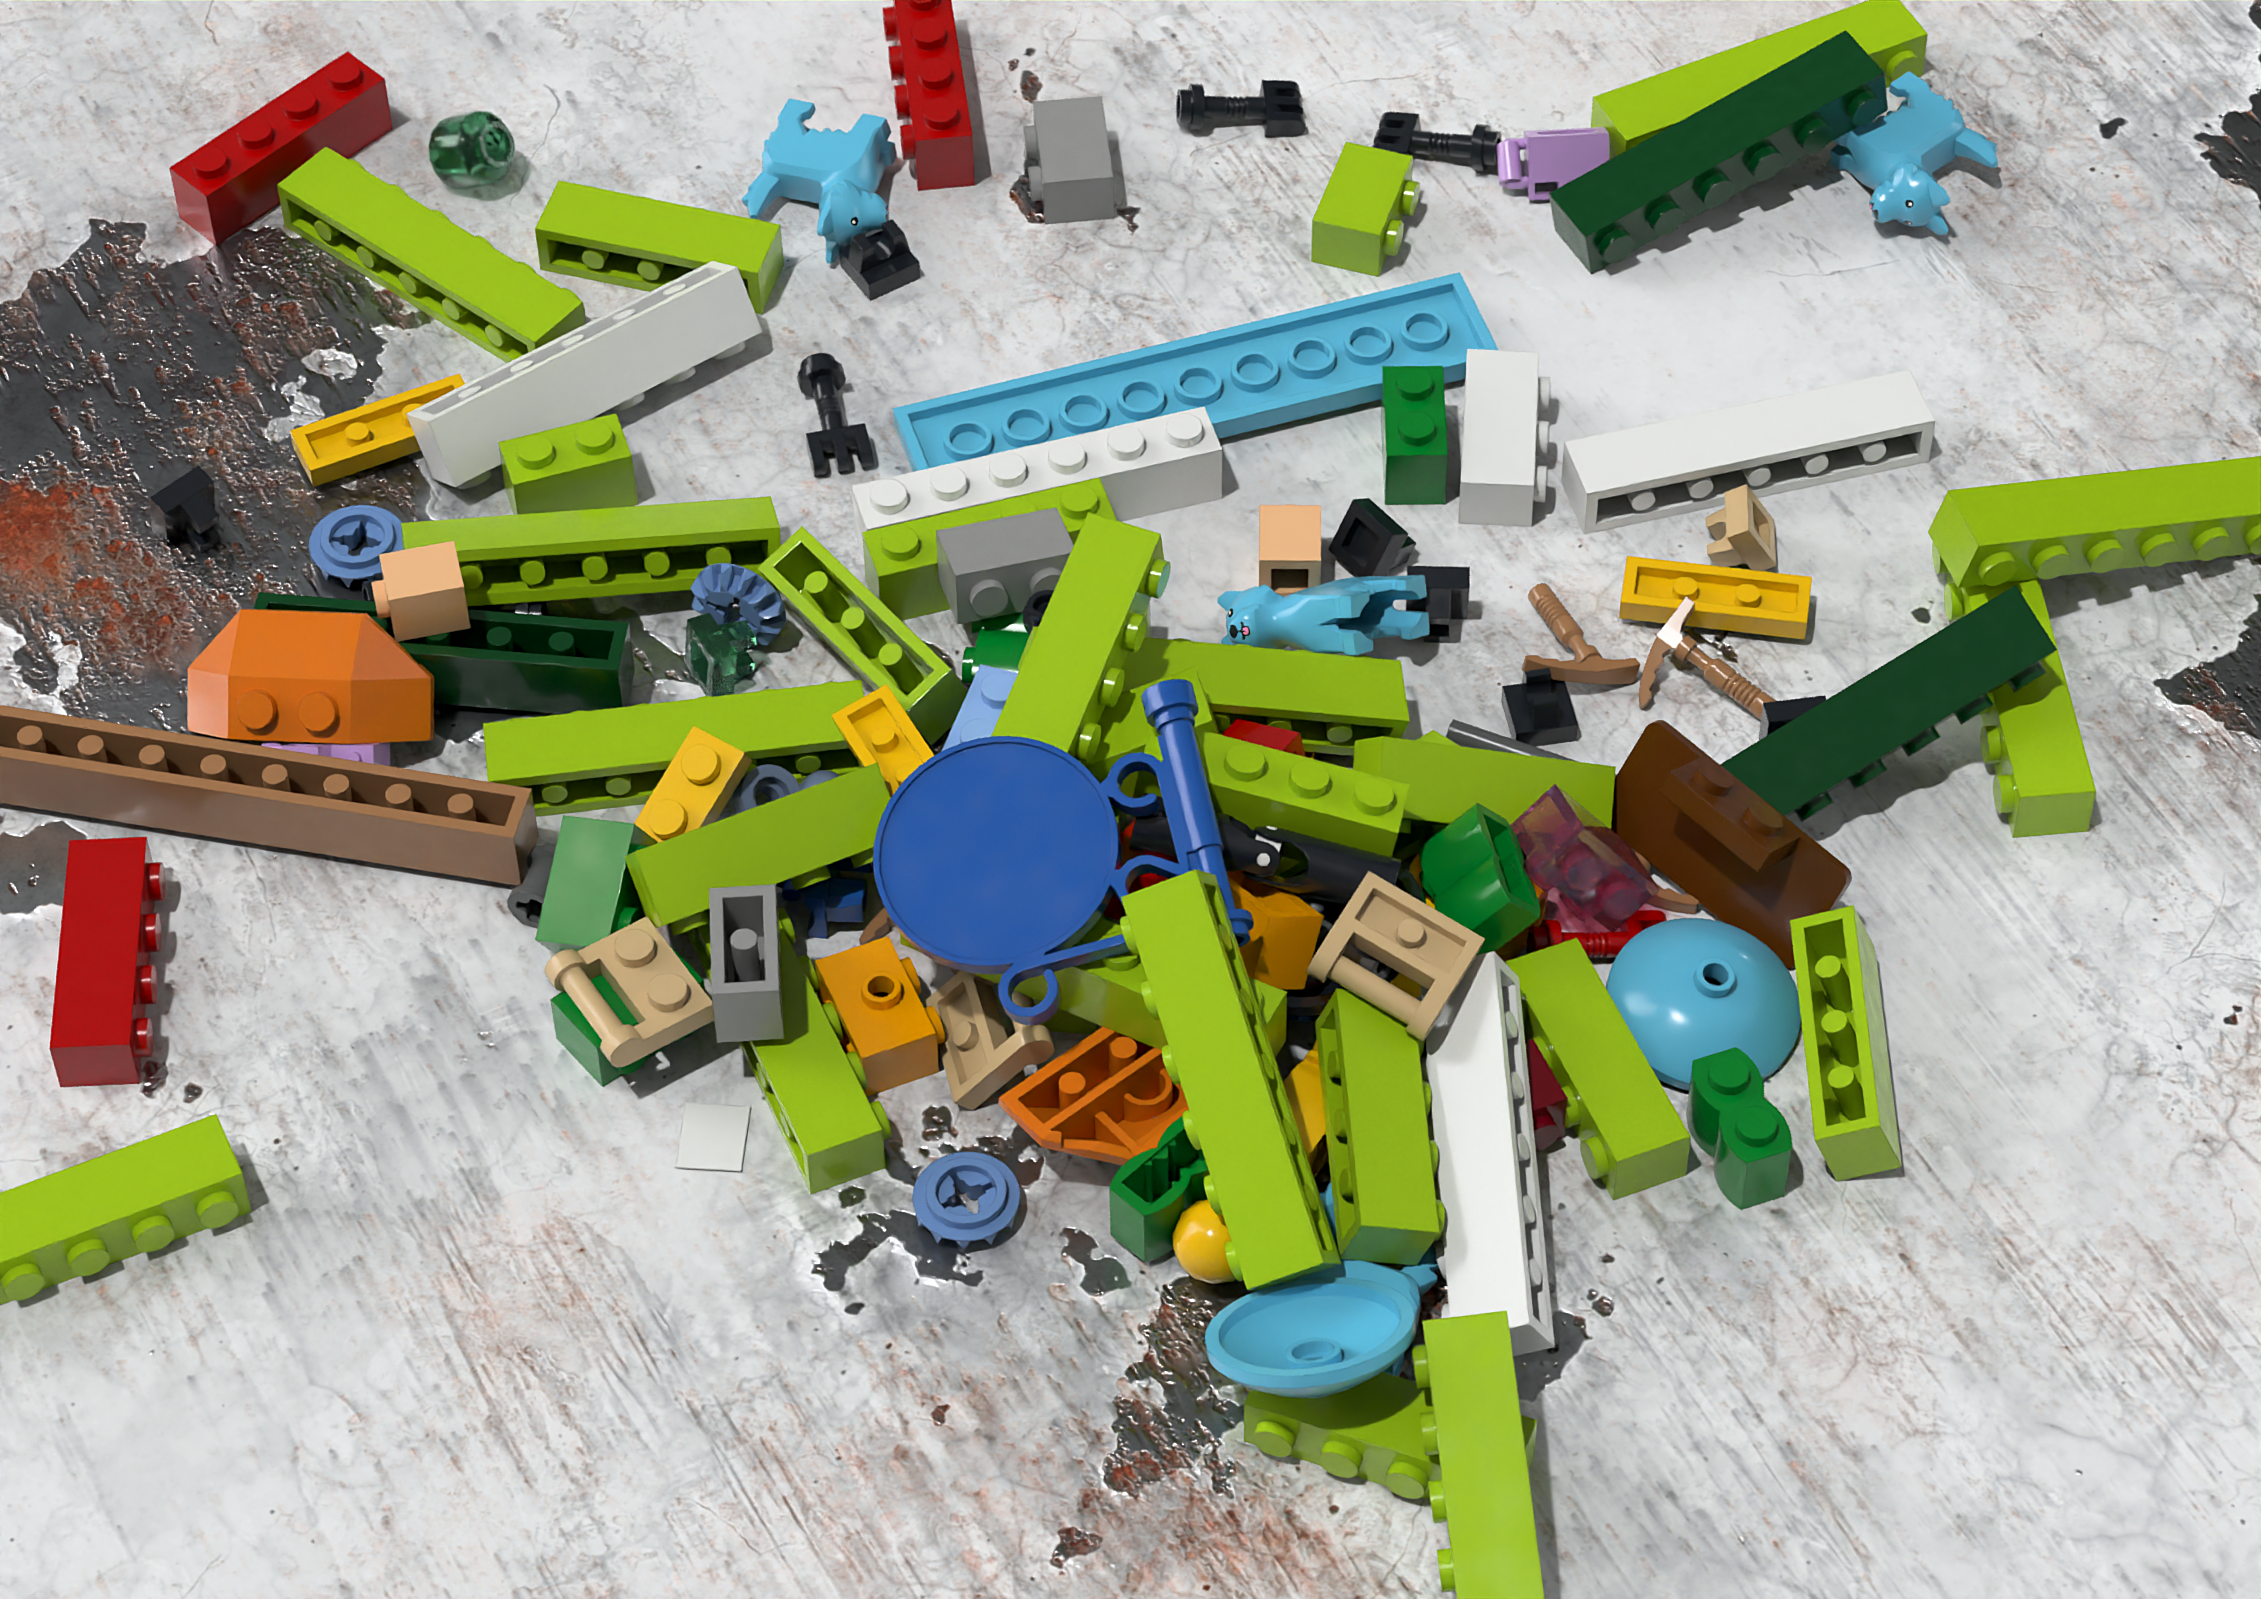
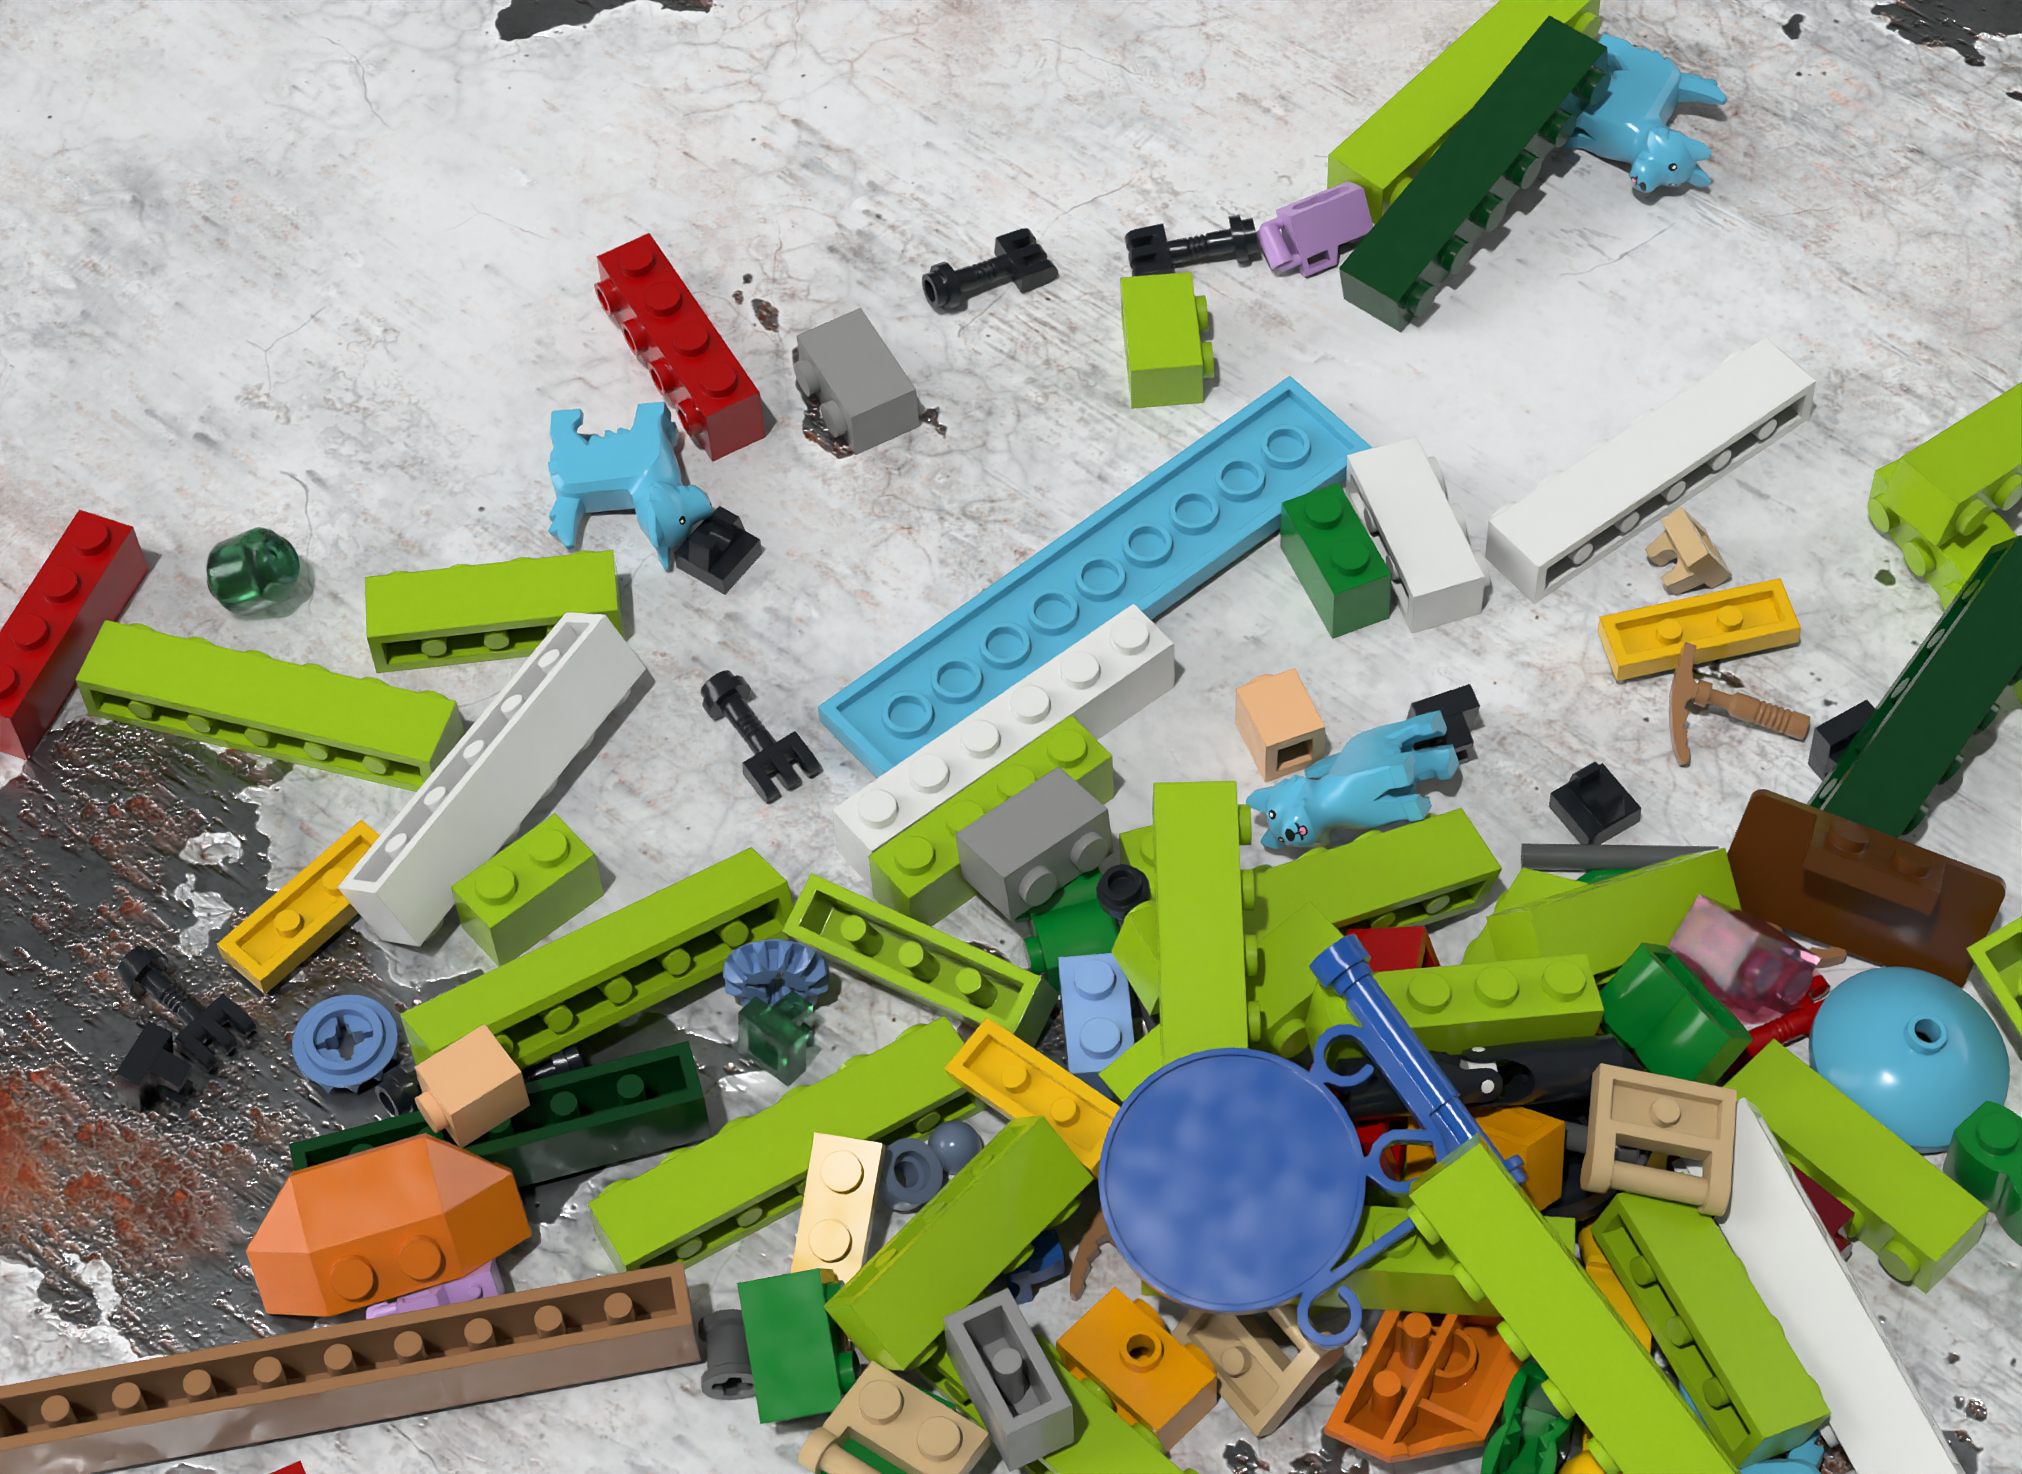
camera: 20 degrees left, 5 degrees up
black tile [1328,498,1416,577] -> none
medium nougat piece [1521,583,1641,684] -> none
none -> black hinge [116,945,257,1073]

